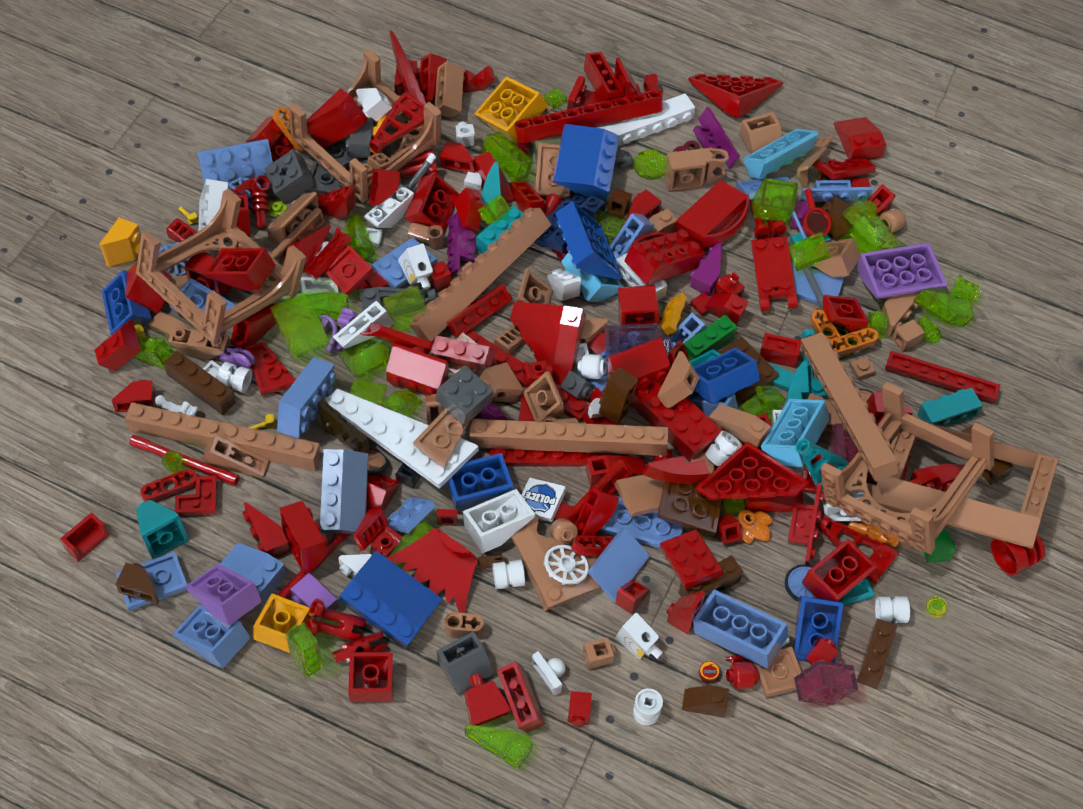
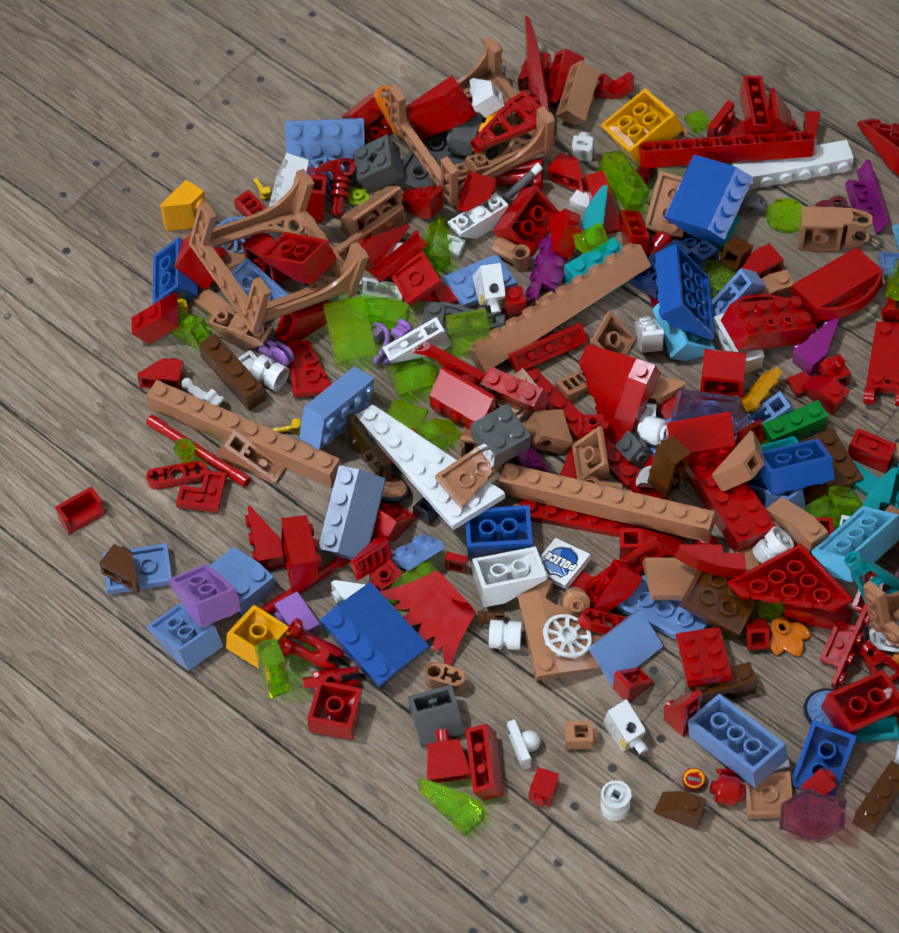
camera: 20 degrees right, 0 degrees up
teal slope [136,500,189,560] -> none

